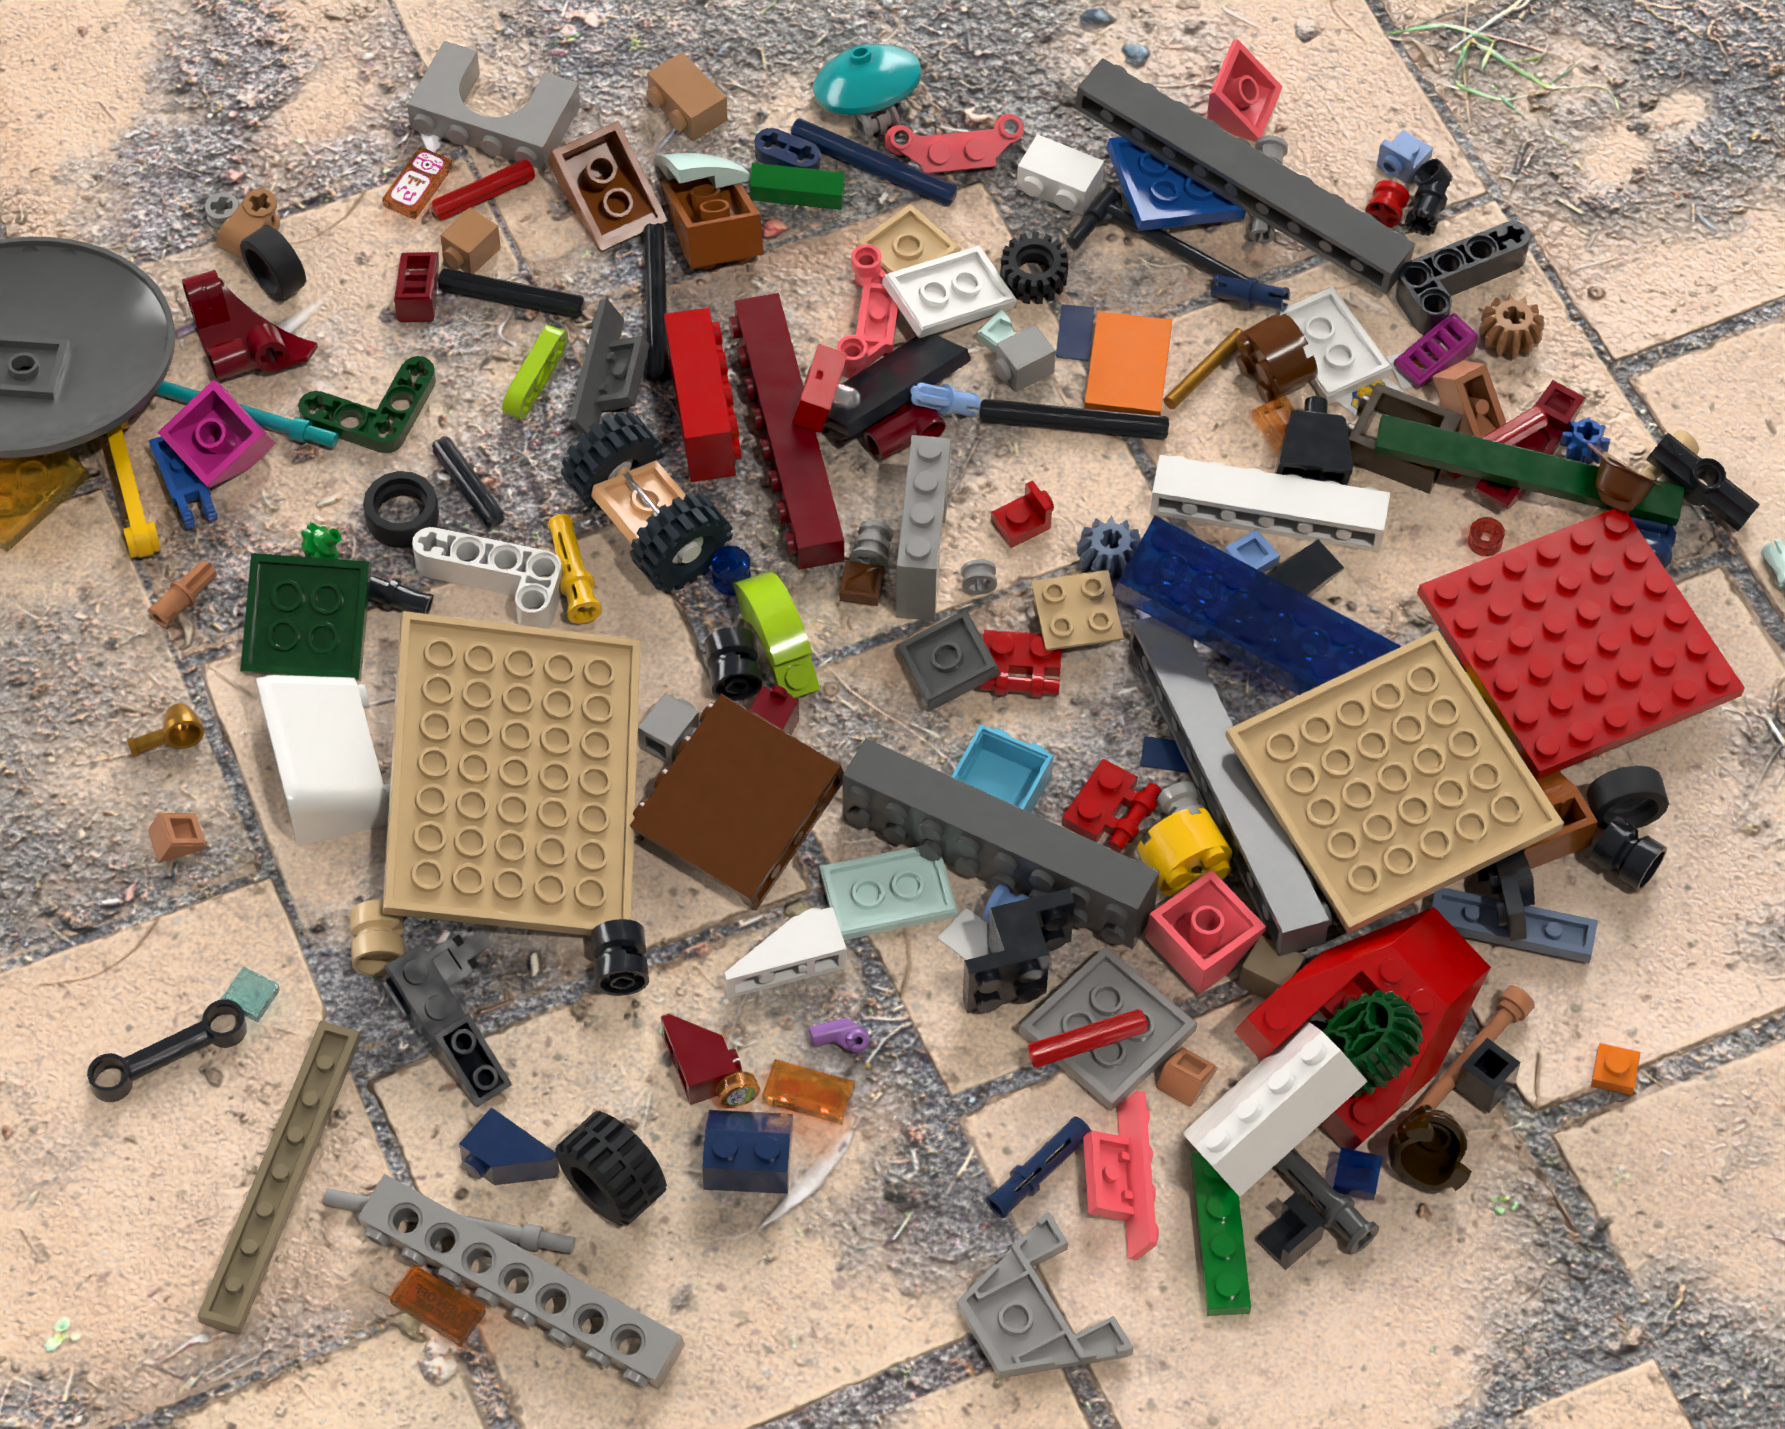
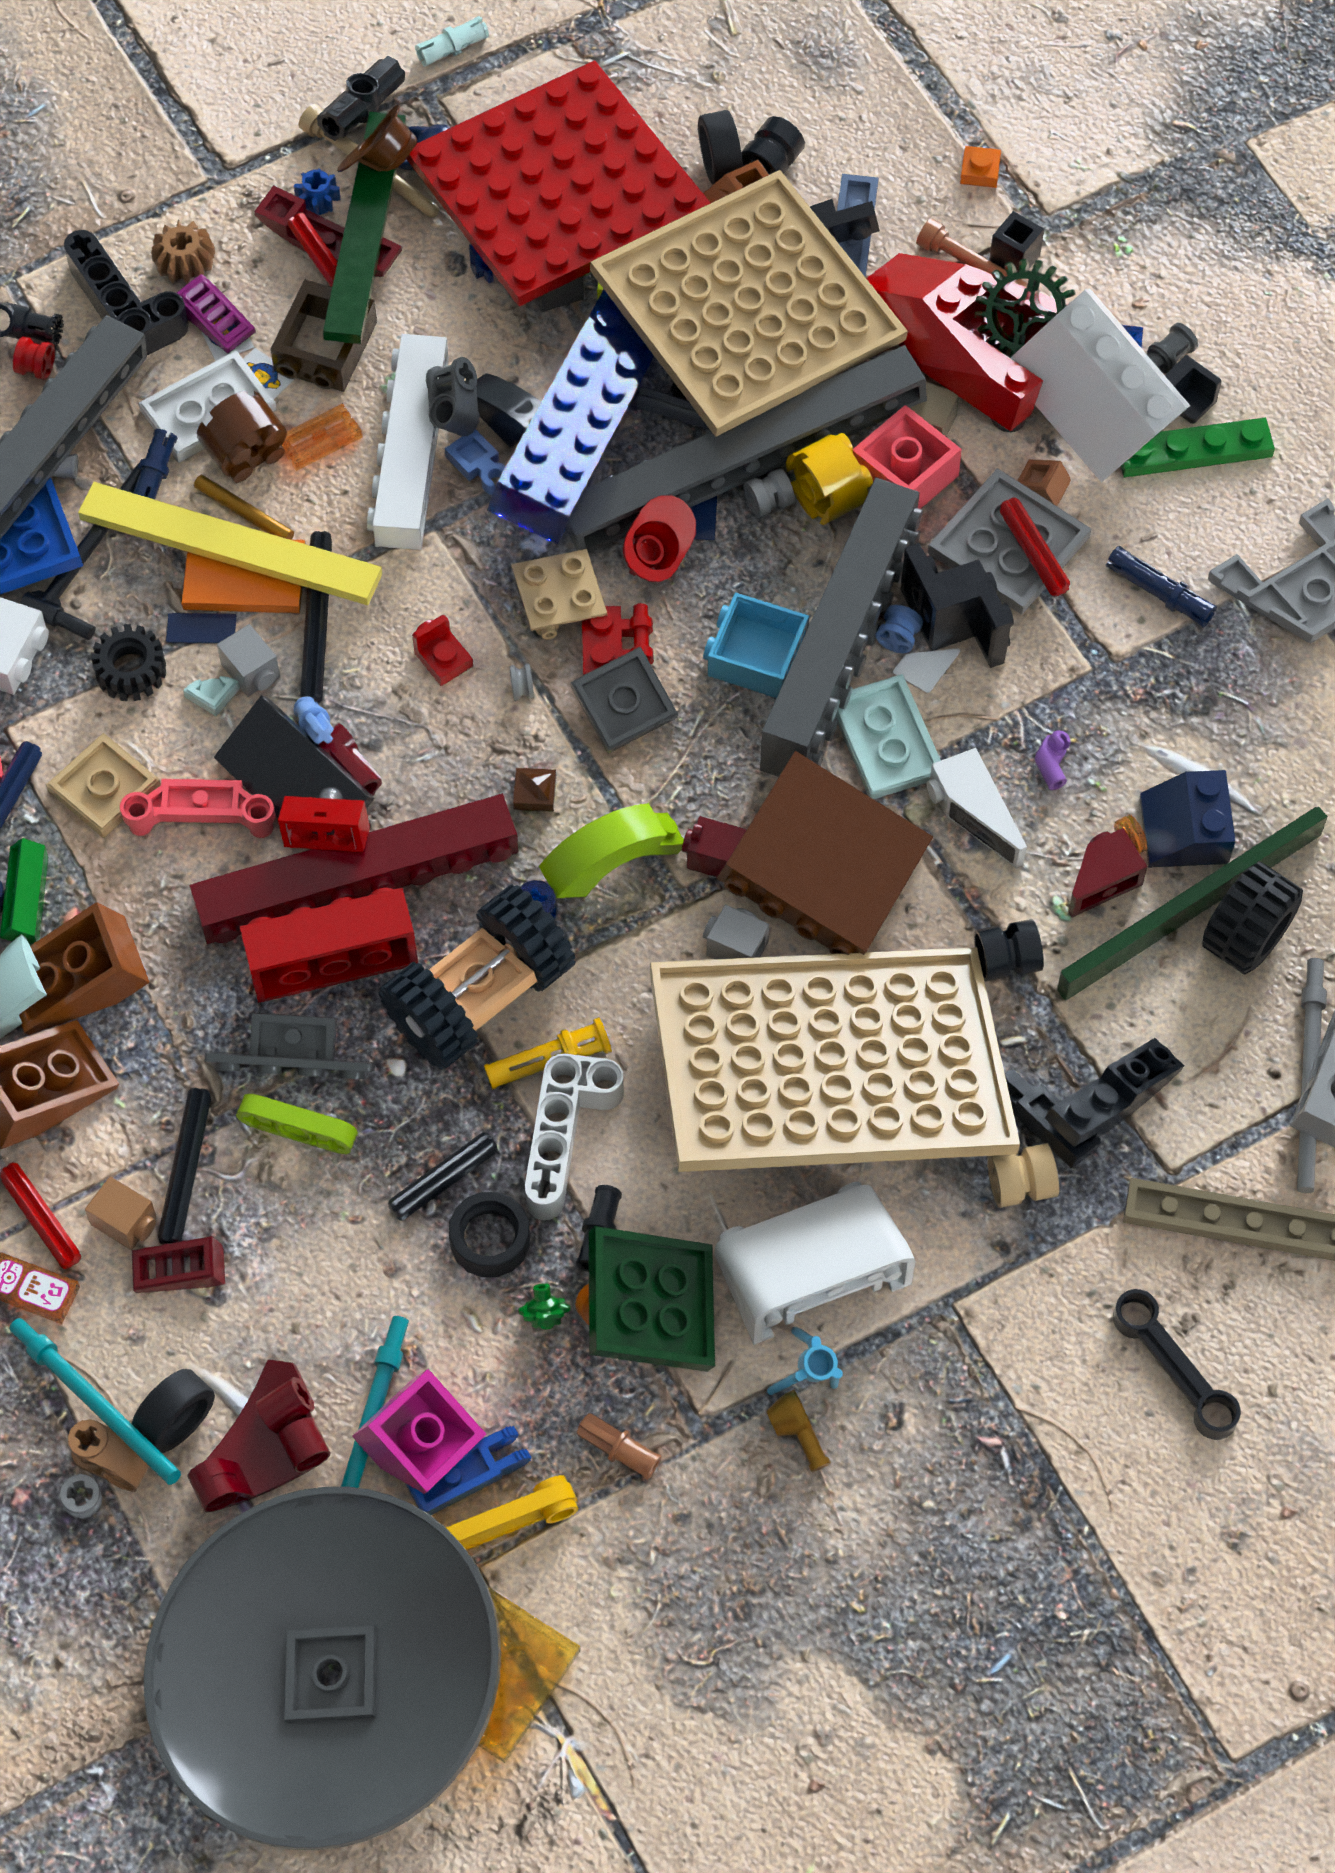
camera: 95 degrees left, 5 degrees up
nougat slope [148,813,206,861] -> none
clear light blue tile [221,966,280,1023] -> none
dark green beam [298,356,436,453] -> none
dark blue slope [459,1107,560,1185] -> none
black axle [644,223,669,382] -> none
black wheel [705,627,762,701] -> none
clear orange plate [762,1059,855,1125] -> none
light grey bush [849,520,893,569] -> none
white tile [882,245,1017,338] -> none
light grey arch [896,435,951,621] -> none
red plate [1062,759,1162,853] -> none
sand blue gear [1077,515,1144,581] -> none
coral bracket [1083,1090,1159,1260] -> none
black torso [1274,396,1353,485] -> none
dark brown helmet [1388,1104,1472,1193] -> none
nougat slope [1432,360,1506,438] -> none
clear red bush [1468,517,1505,557] -> none
none -> teal bar [9,1318,181,1485]
none -> light yellow tile [78,482,382,605]
none -> dark grey piece [426,357,480,436]
none -> red piece [622,495,696,582]
none -> medium azure plant [767,1327,843,1395]
none -> dark green tile [1057,806,1328,1001]

